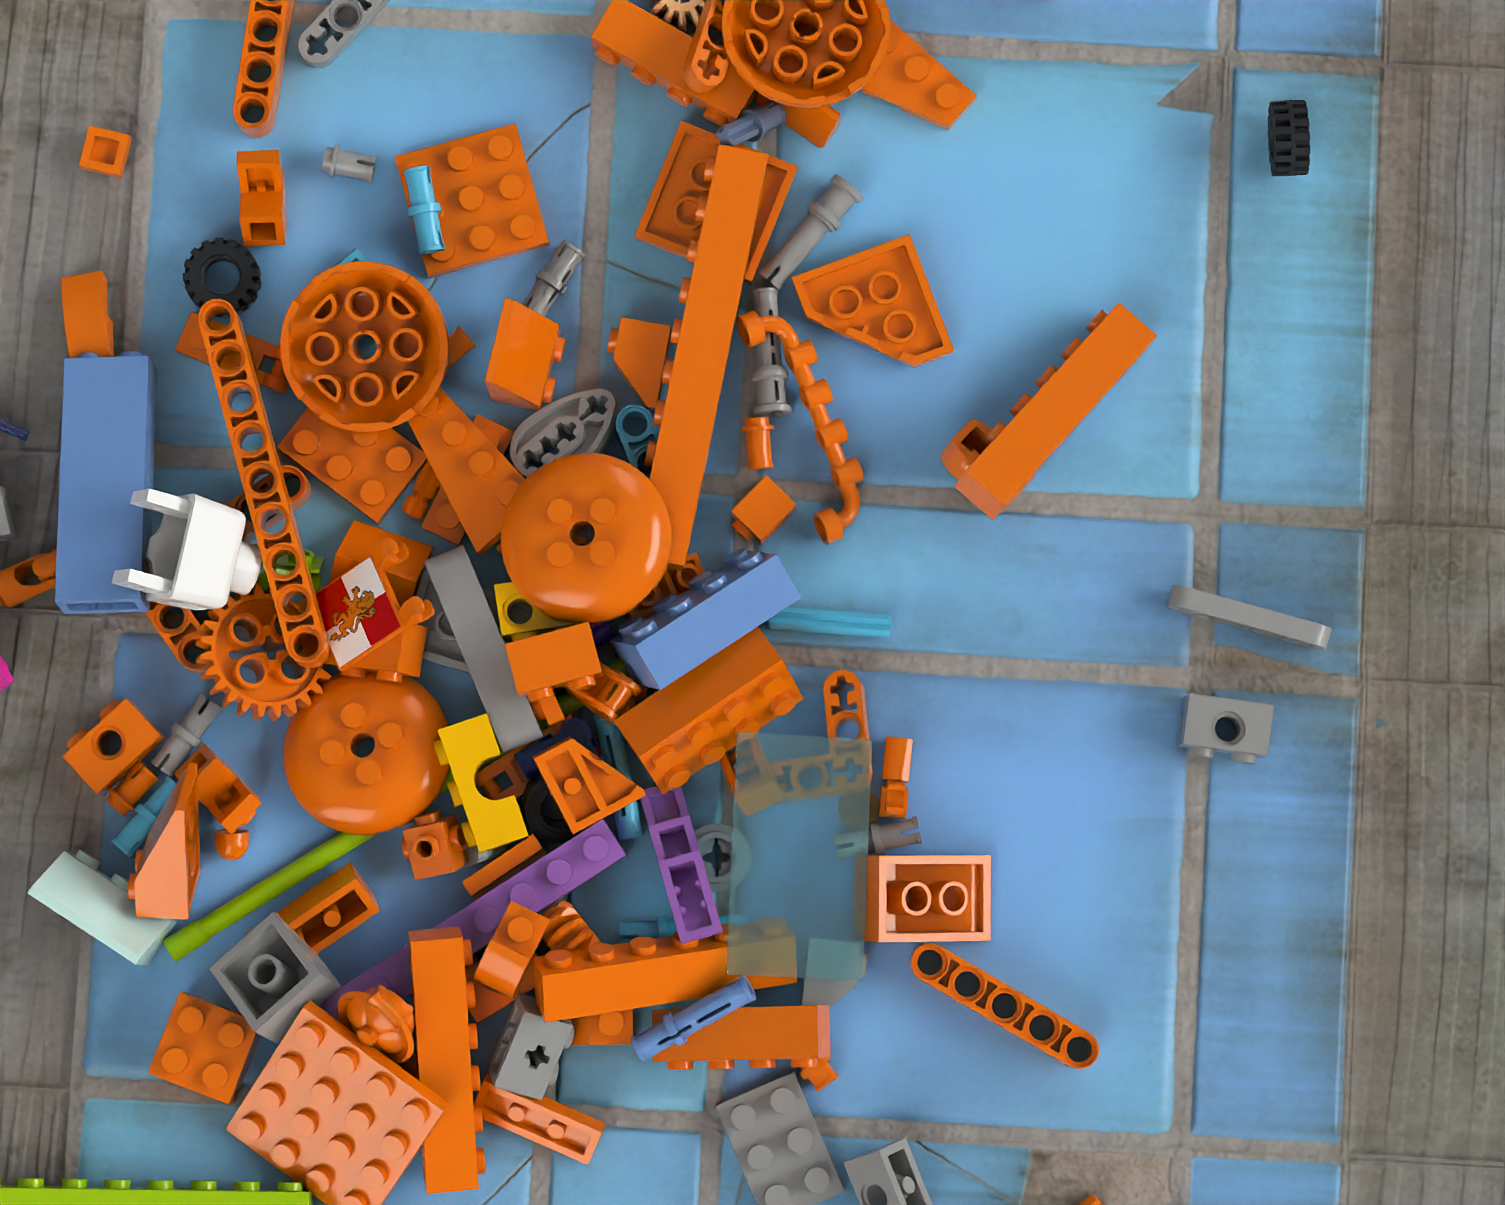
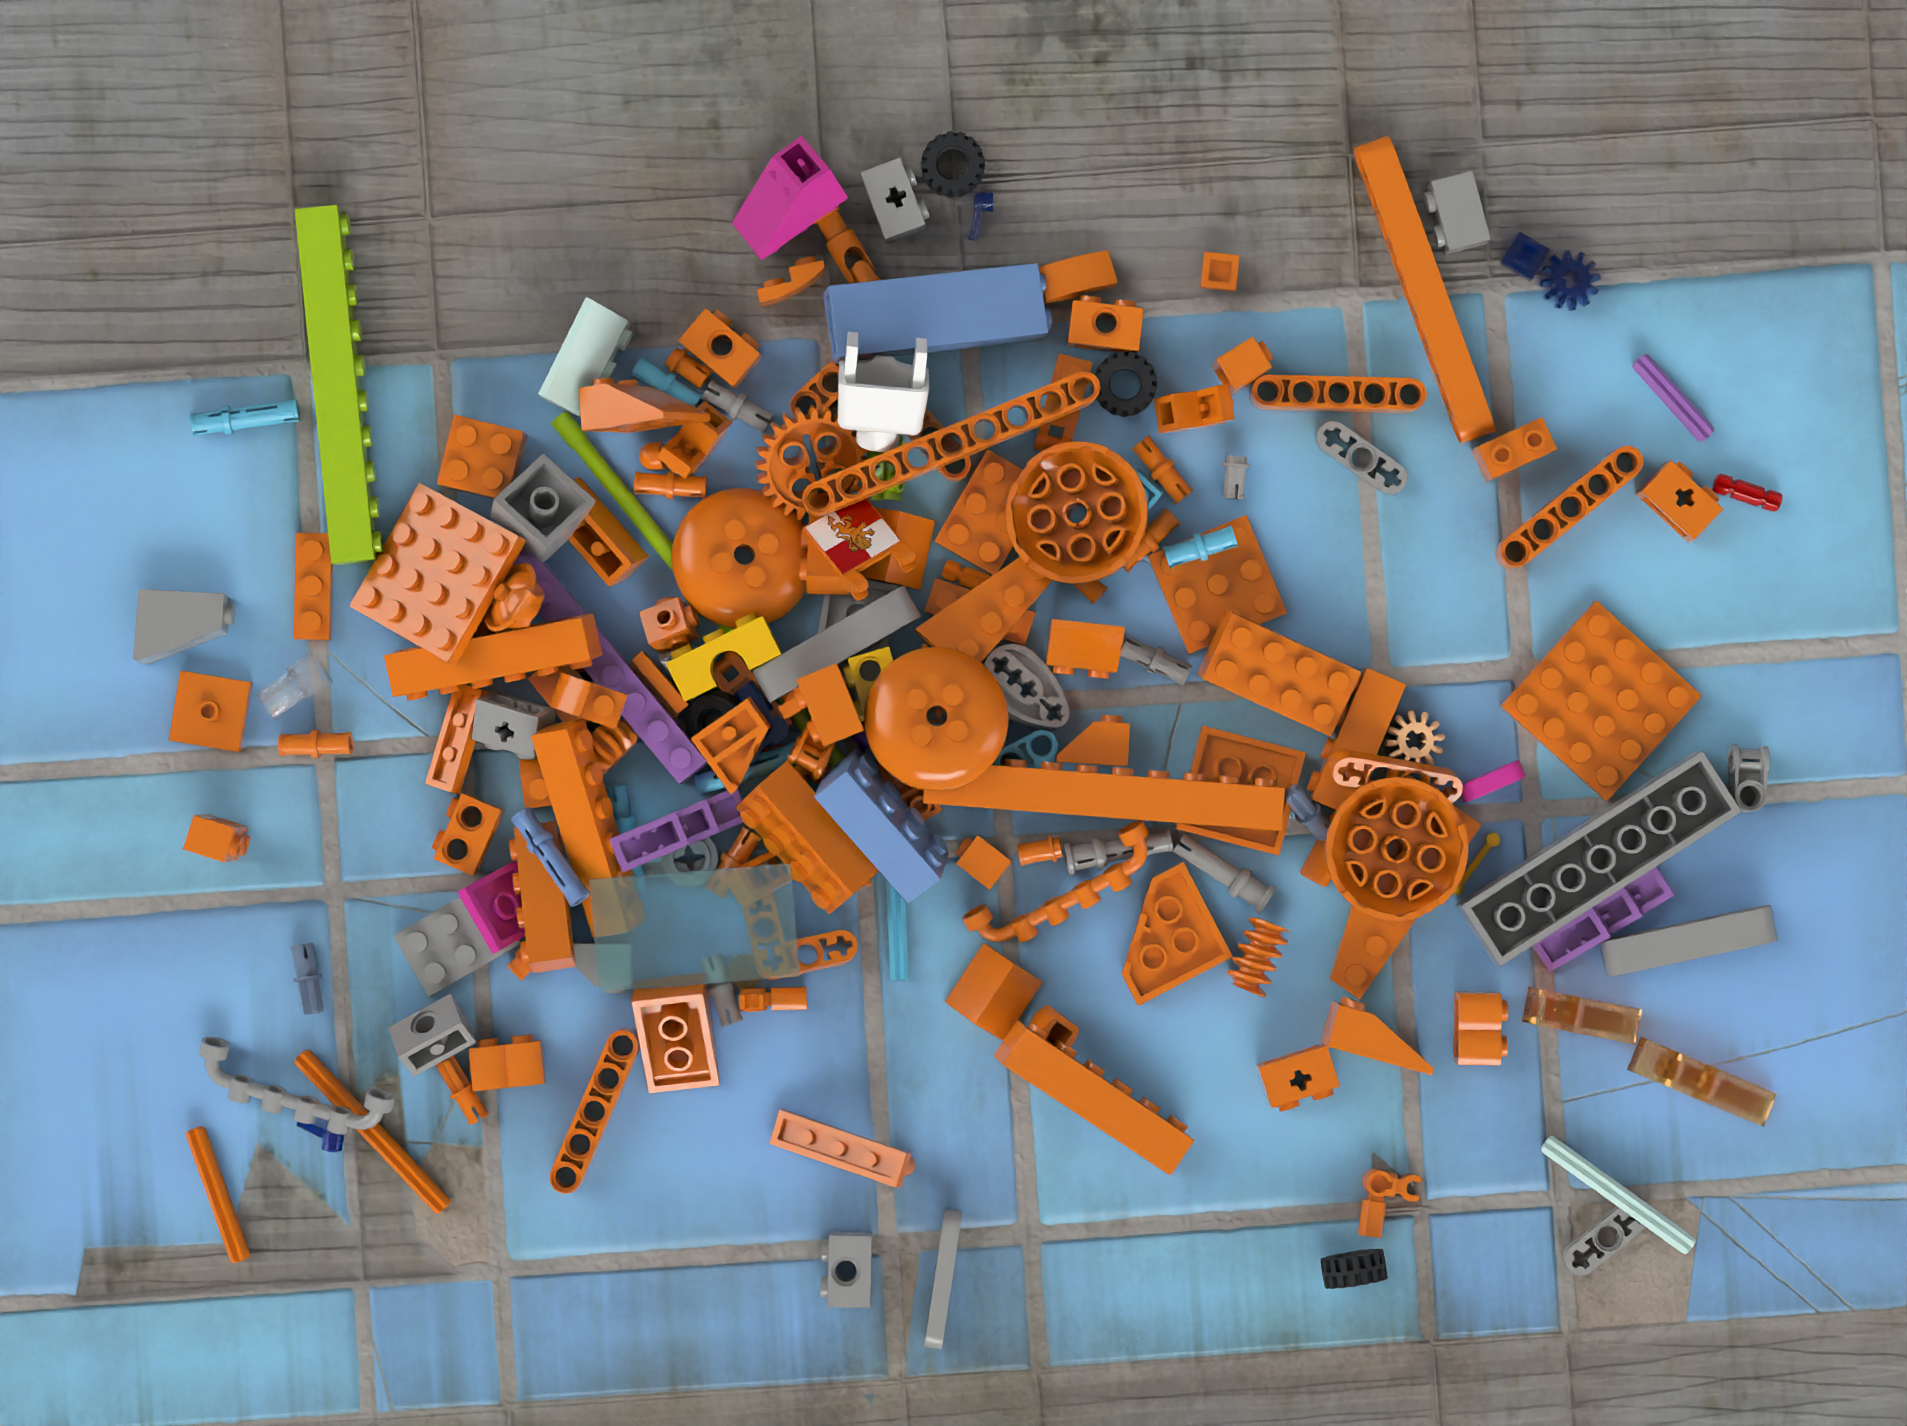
camera: 85 degrees right, 5 degrees up
none -> orange brick [432,793,505,876]
none -> orange axle [436,1056,489,1125]
none -> dark pink plate [457,860,525,954]
none -> orange brick [468,1034,546,1091]
none -> orange pin [634,471,707,499]
none -> orange pin [705,826,762,898]
none -> orange slope [757,256,826,307]
none -> orange piece [769,1109,915,1188]
none -> orange slope [945,943,1043,1041]
none -> orange brick [1067,295,1144,354]
none -> orange pin [1122,508,1180,573]
none -> orange pin [1132,435,1193,504]
none -> orange brick [1197,609,1361,737]
none -> orange brick [1211,337,1273,396]
none -> orange piece [1226,917,1292,998]
none -> orange brick [1256,1043,1340,1111]
none -> orange slope [1321,996,1434,1075]
none -> orange bar [1358,1168,1422,1238]

